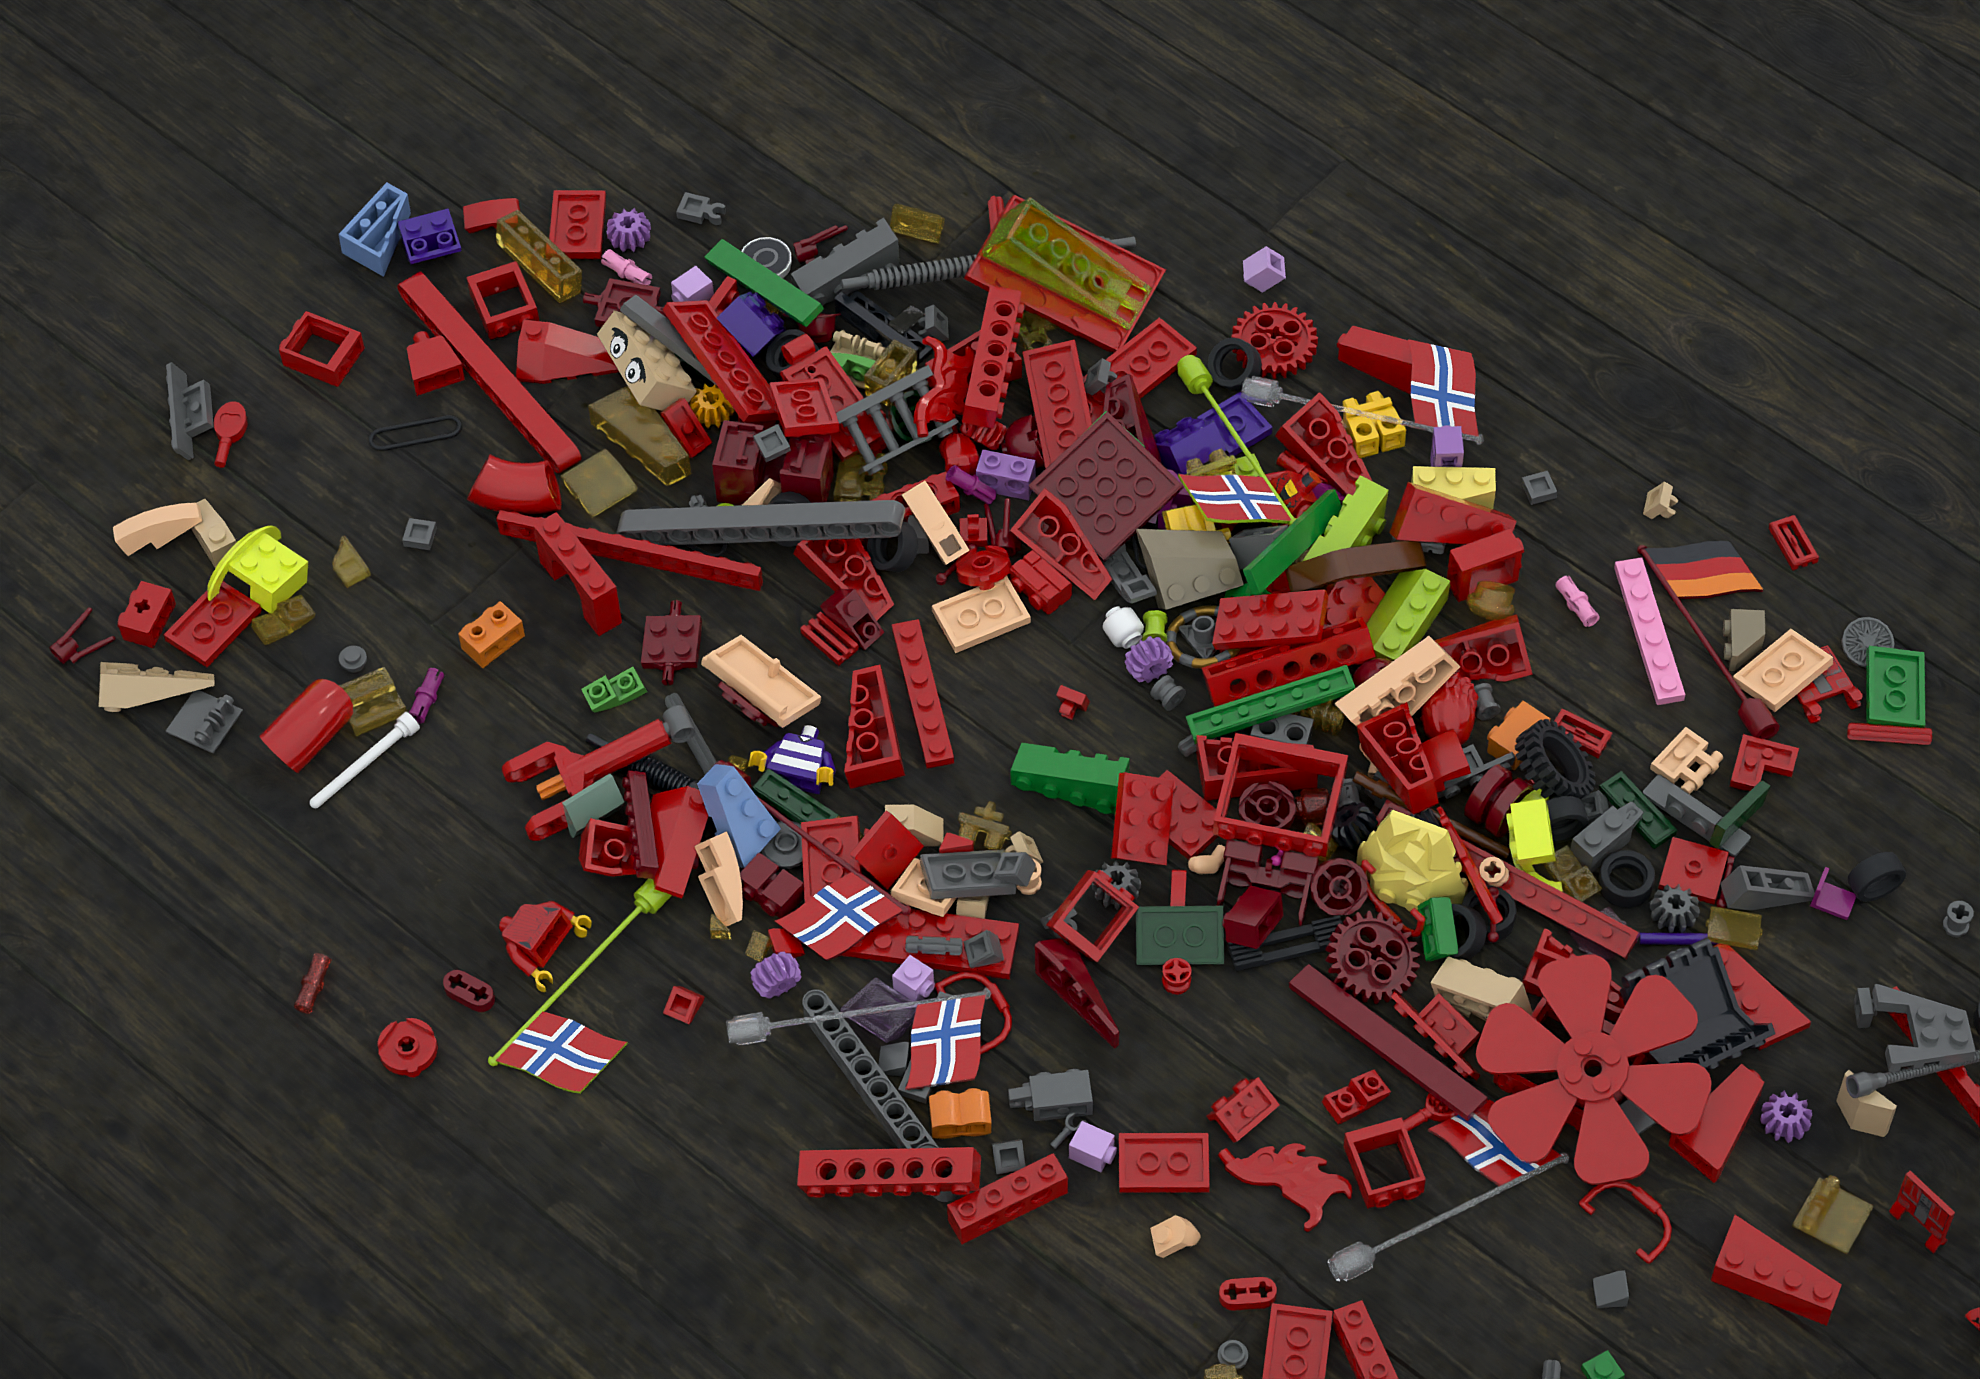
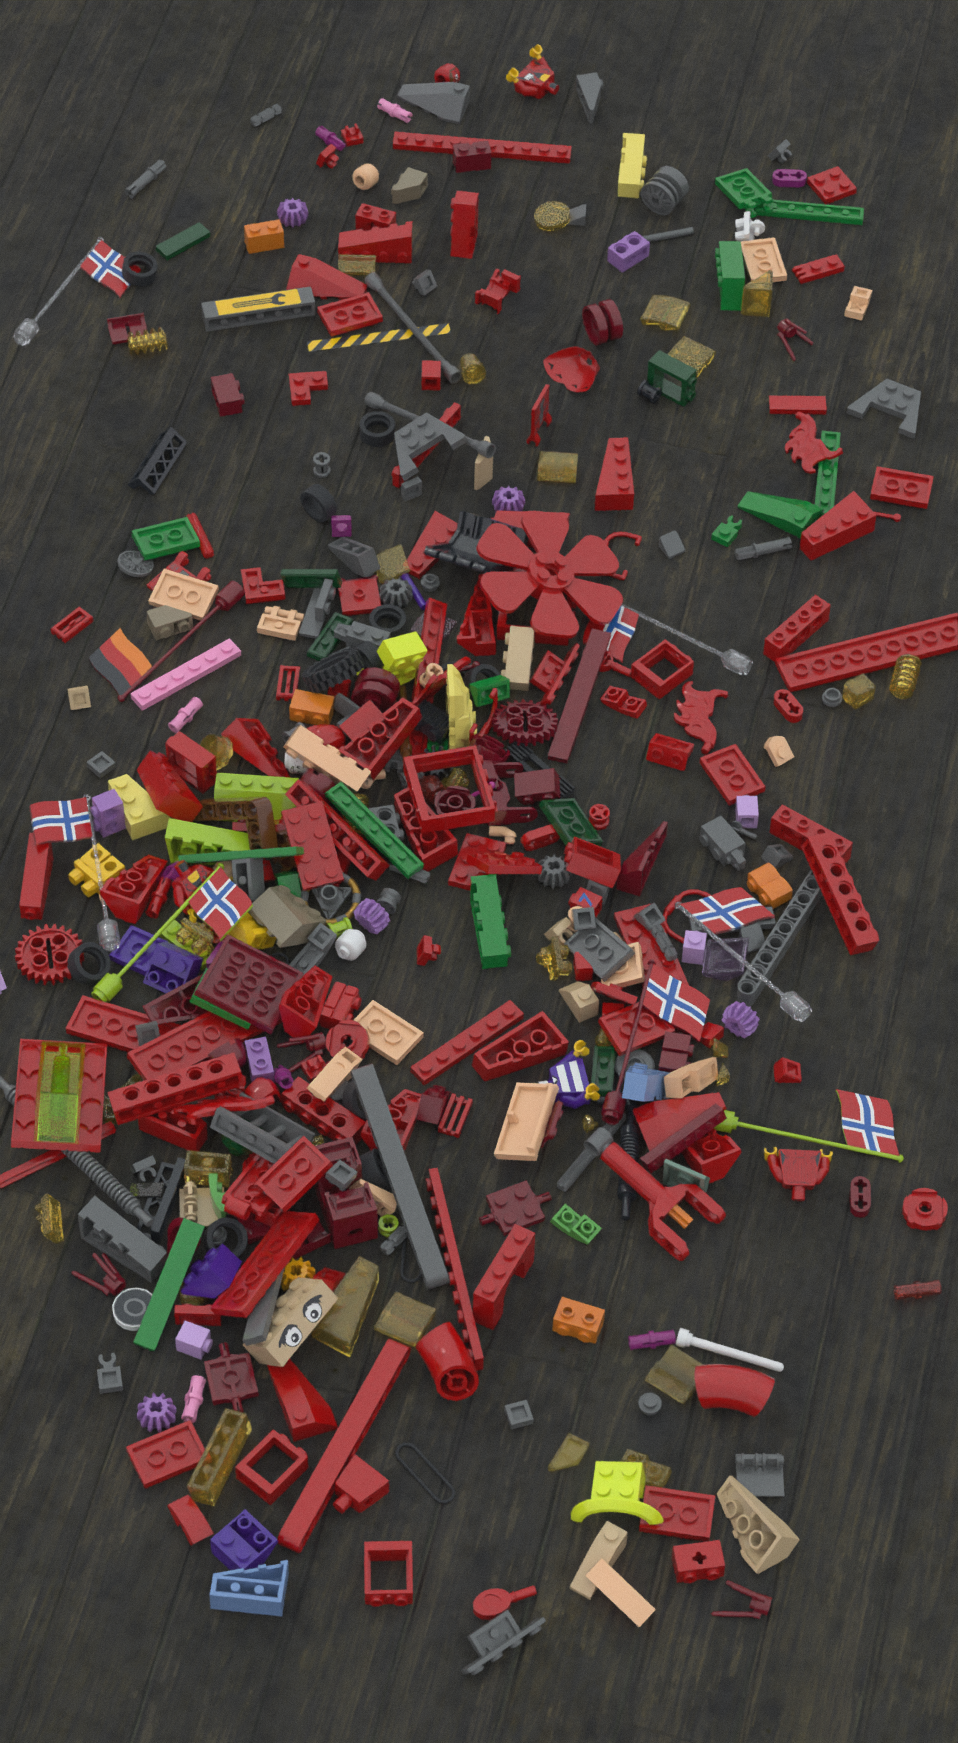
camera: 120 degrees left, 5 degrees down
none -> red brick [568,887,603,917]

